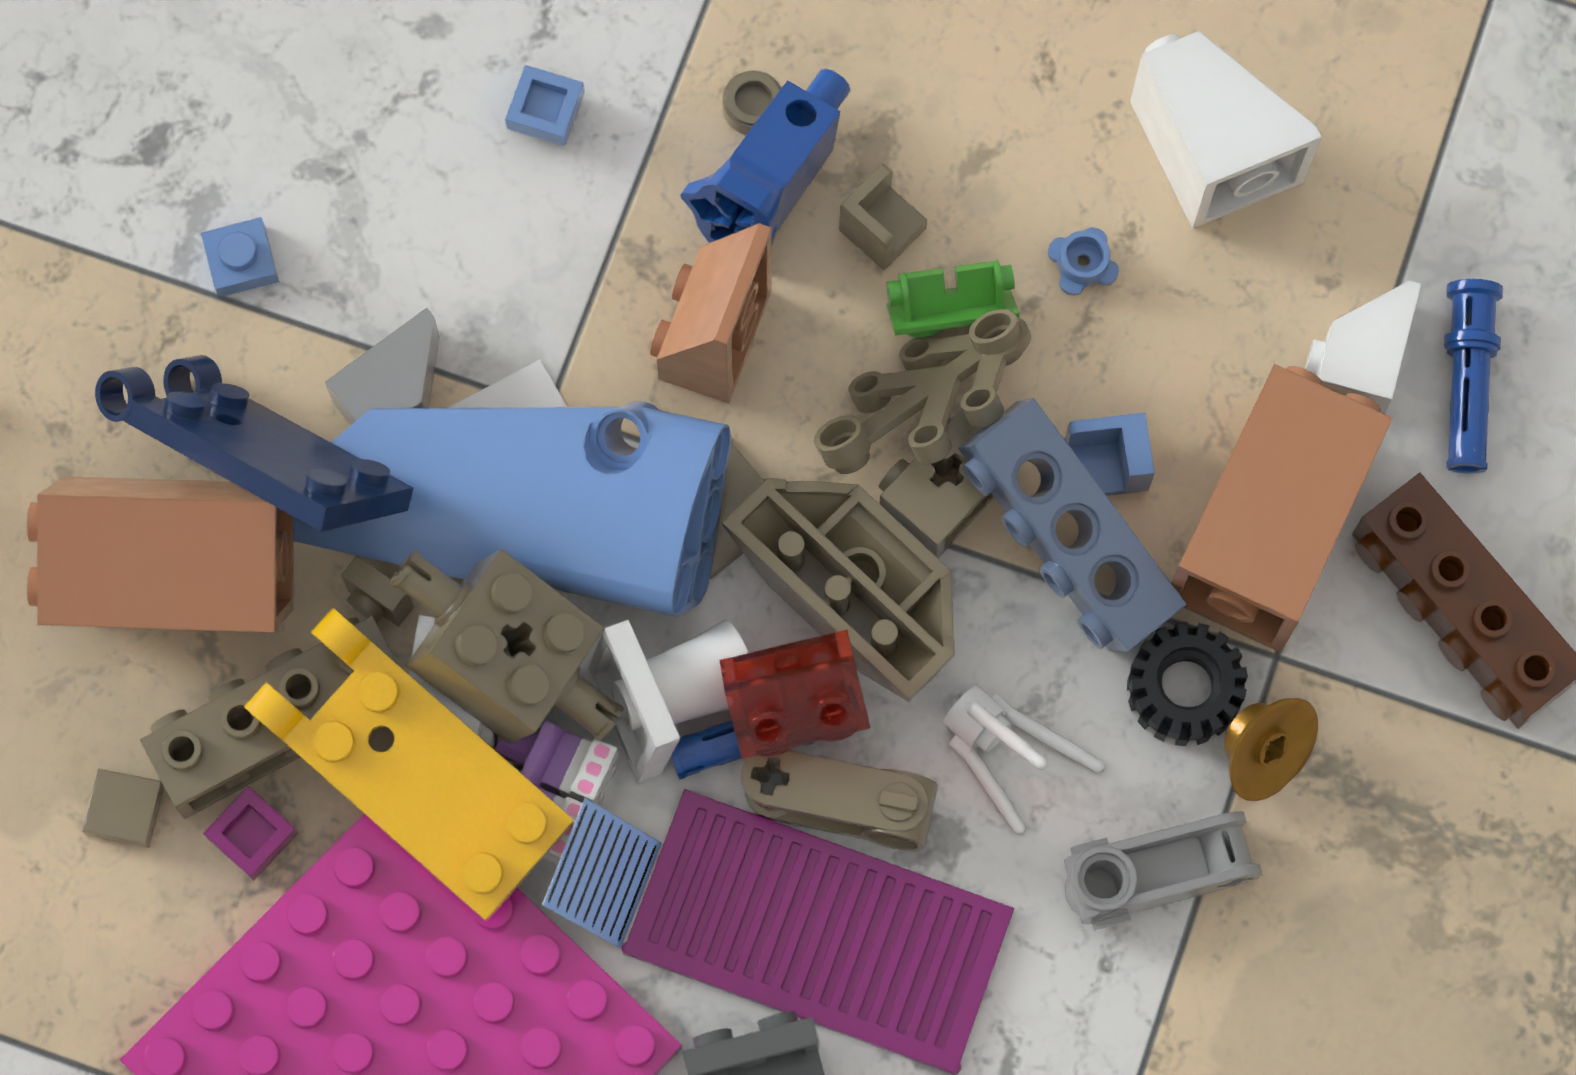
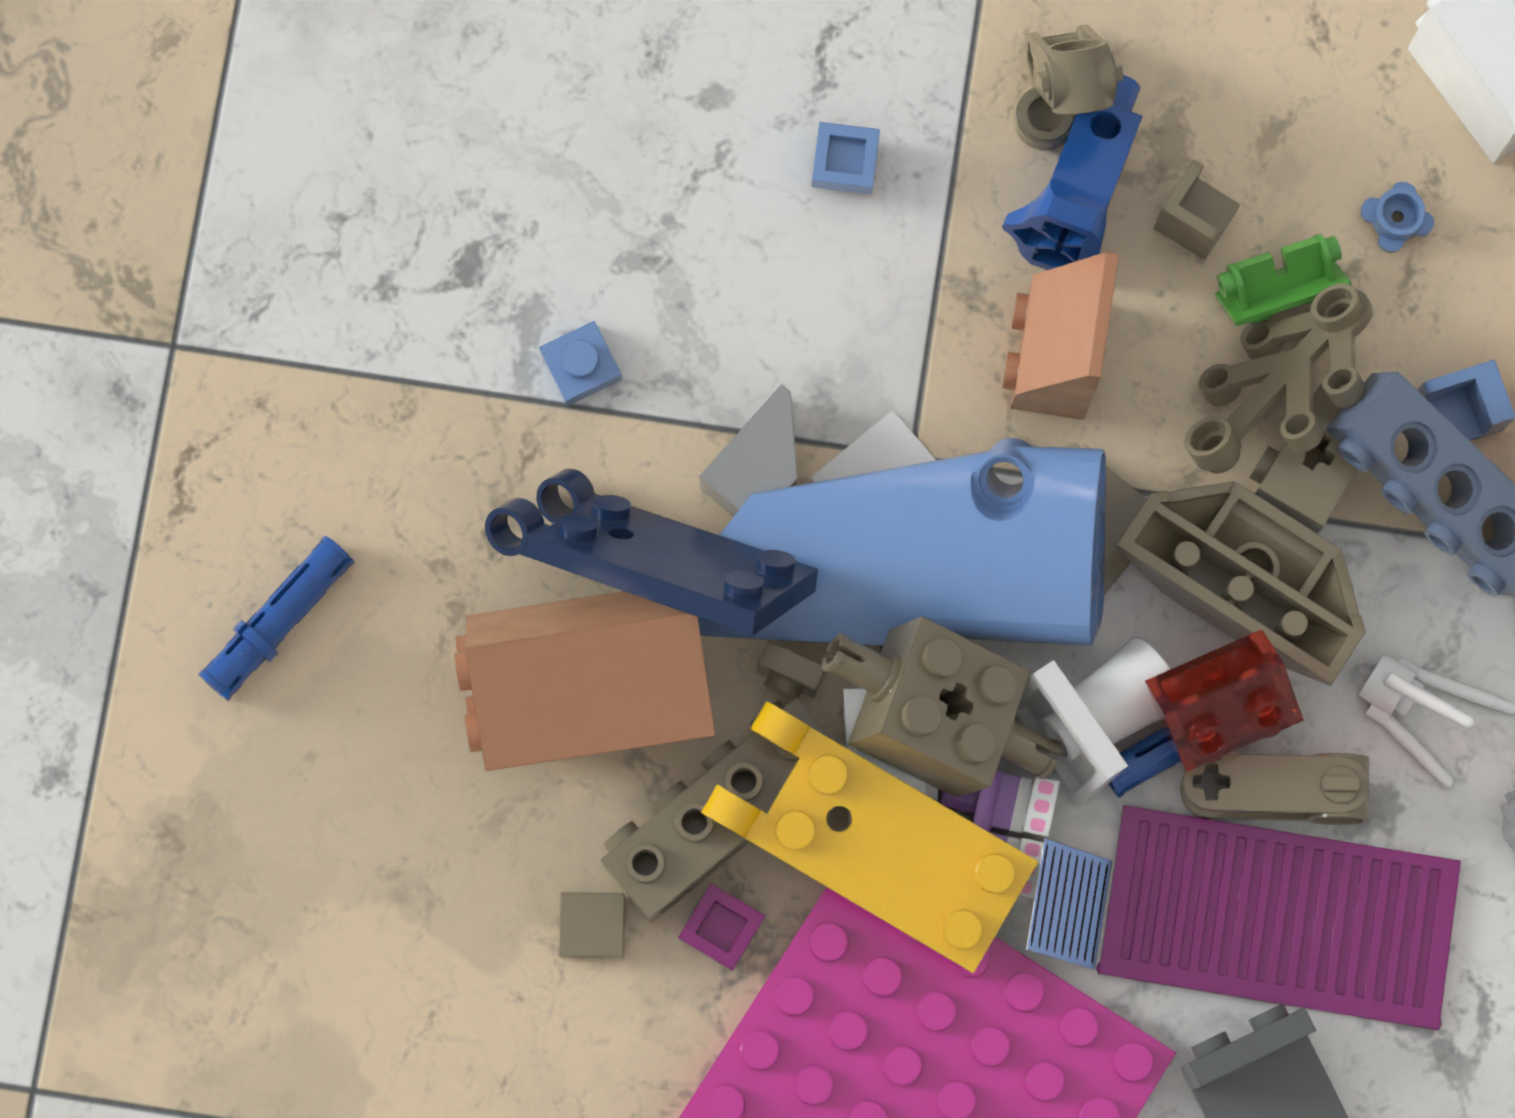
camera: 10 degrees left, 5 degrees up
none -> dark tan piece [1026,24,1124,114]

